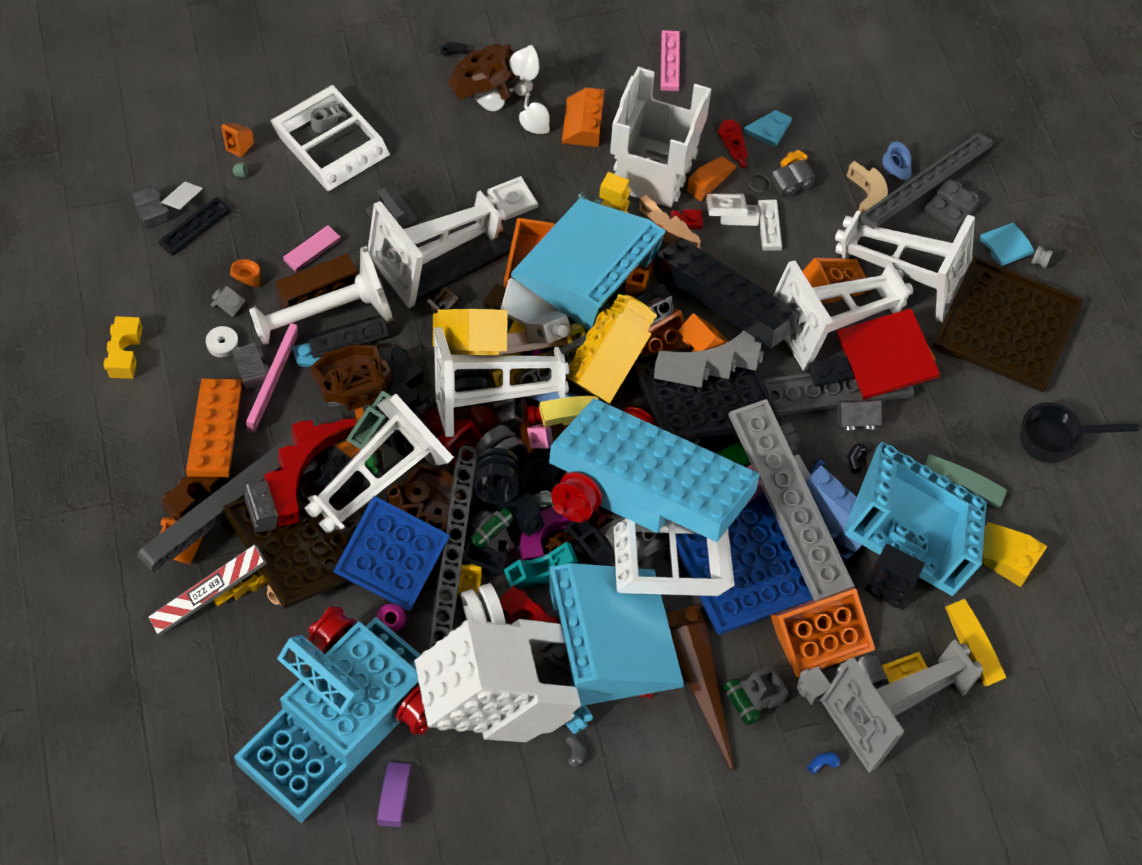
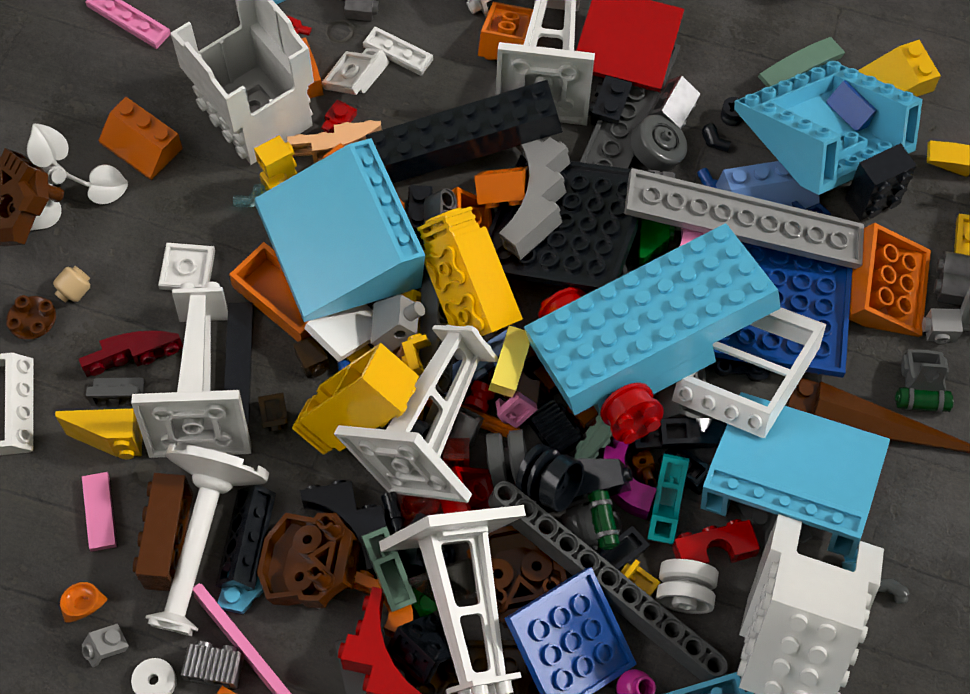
camera: 55 degrees left, 5 degrees up
none -> reddish brown dish [6,295,56,339]
none -> tan head [53,266,90,303]
none -> yellow slope [55,408,142,459]
none -> dark red slope [79,331,183,377]
none -> yellow bracket [402,334,431,375]
none -> dark grey wheel [631,115,687,172]
none -> blue slope [826,80,877,132]

